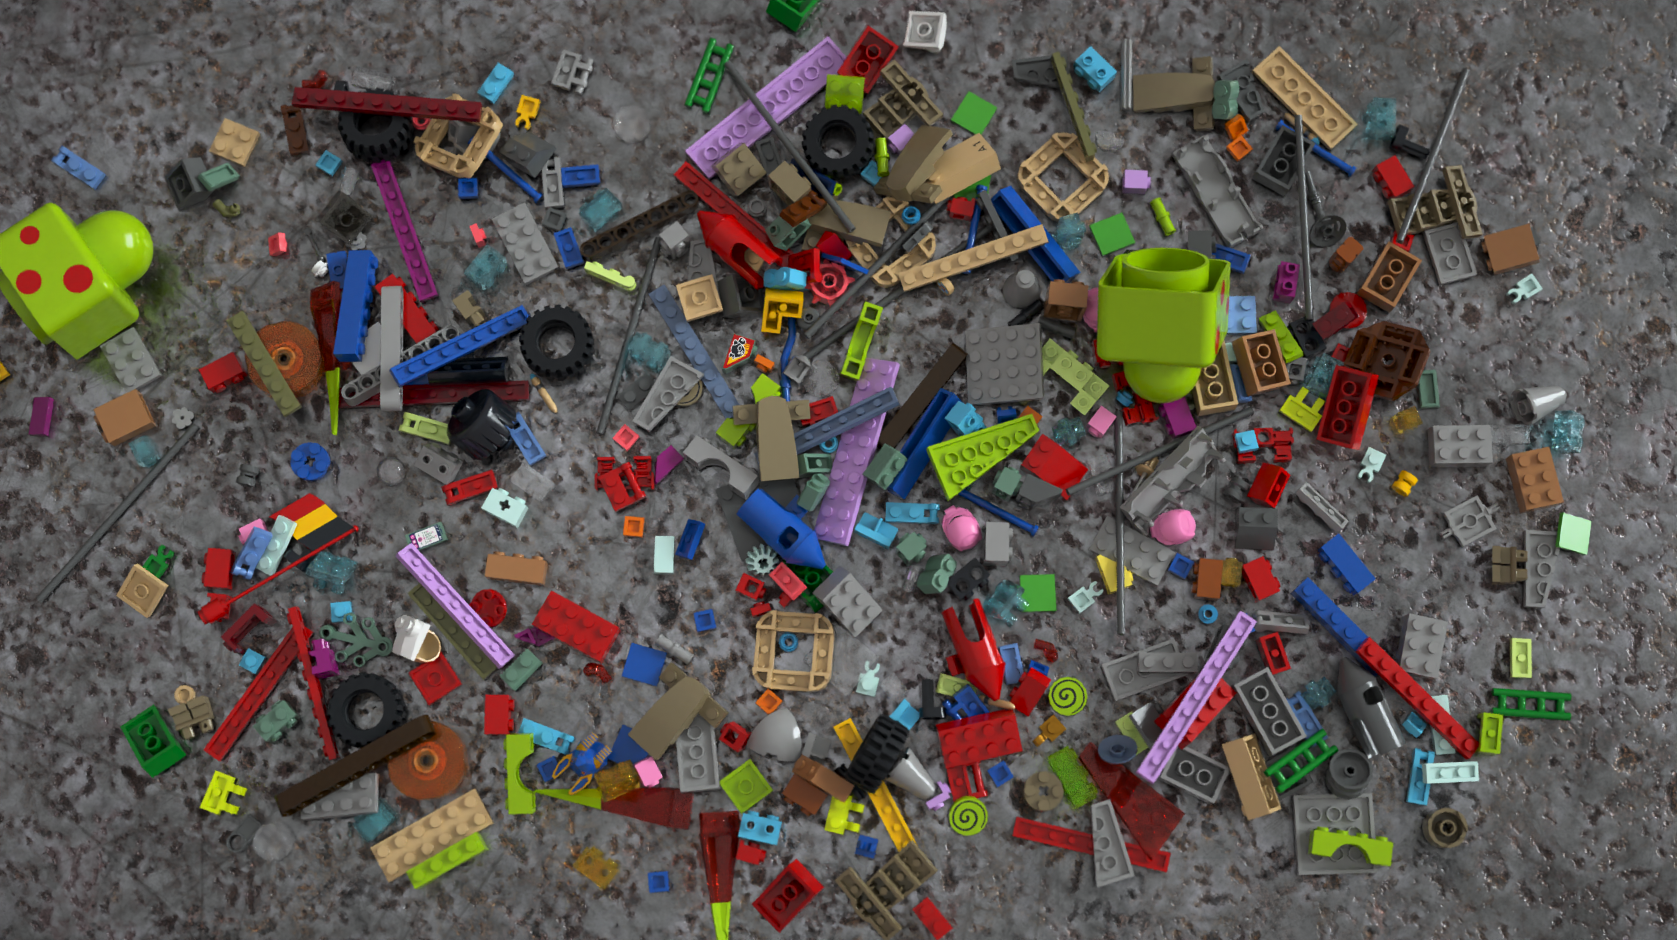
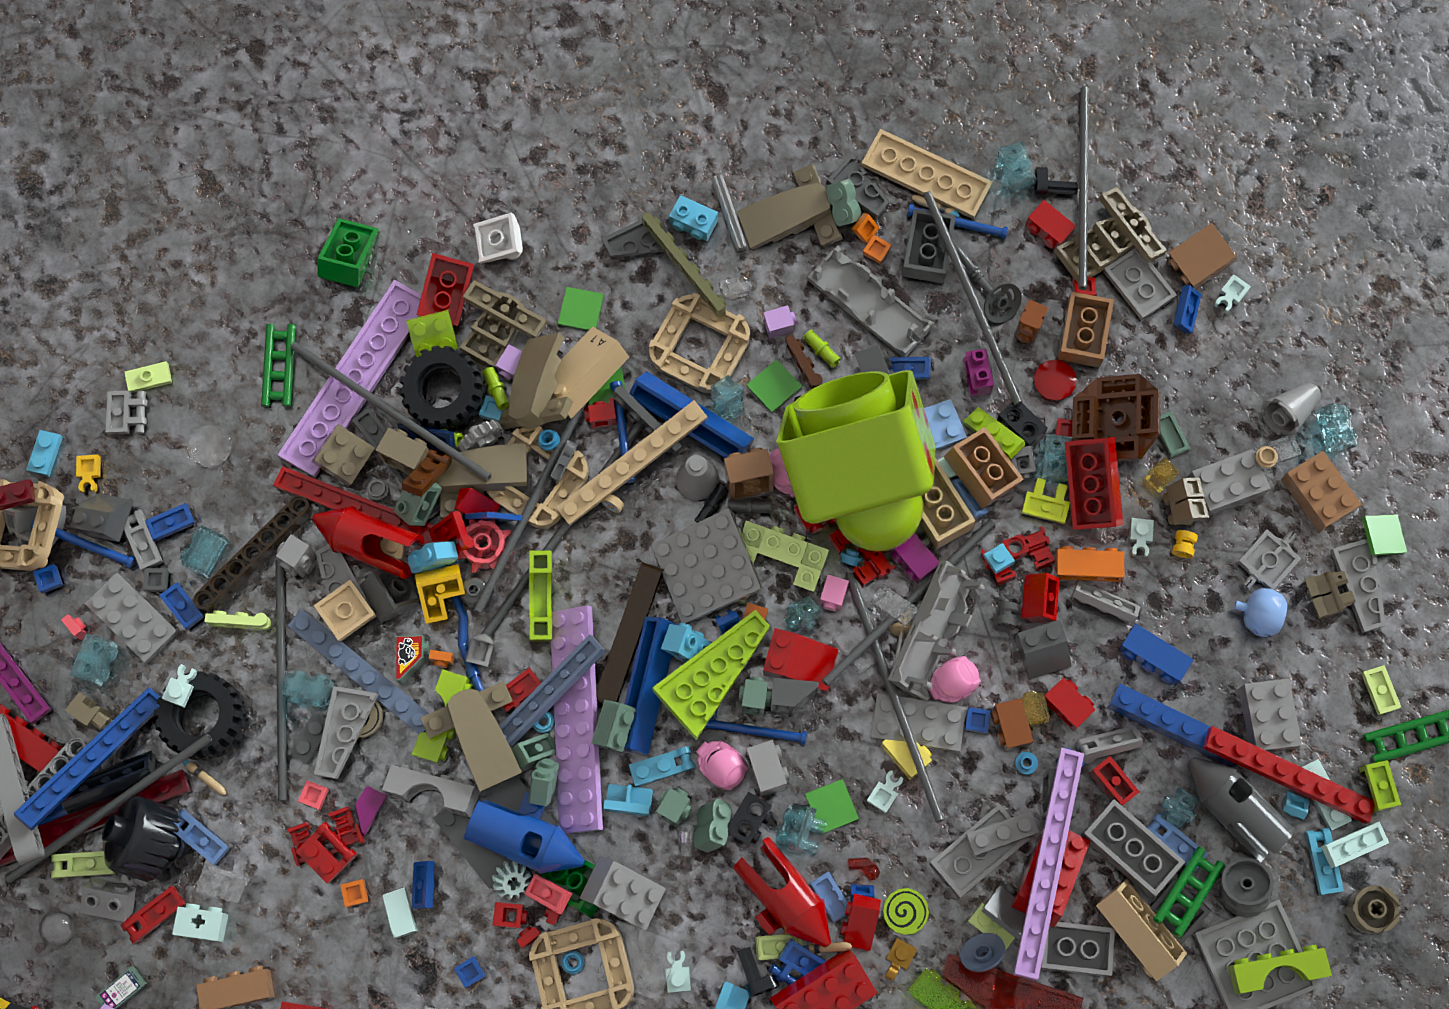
camera: 15 degrees left, 5 degrees down
dark red window [1312,301,1360,339] -> none
none -> dark grey piece [5,734,212,883]
none -> yellowish green plate [125,361,172,393]
none -> light aqua plate [162,664,197,708]
none -> light grey gear [458,420,503,452]
none -> reddish brown plate [785,334,823,390]
none -> clear bracket [868,584,918,627]
none -> orange brick [1054,546,1124,582]
none -> dark tan hips [1163,478,1209,525]
none -> blue plate [1174,285,1202,333]
none -> light blue piece [1234,588,1287,637]
none -> tan plate [1255,446,1278,468]

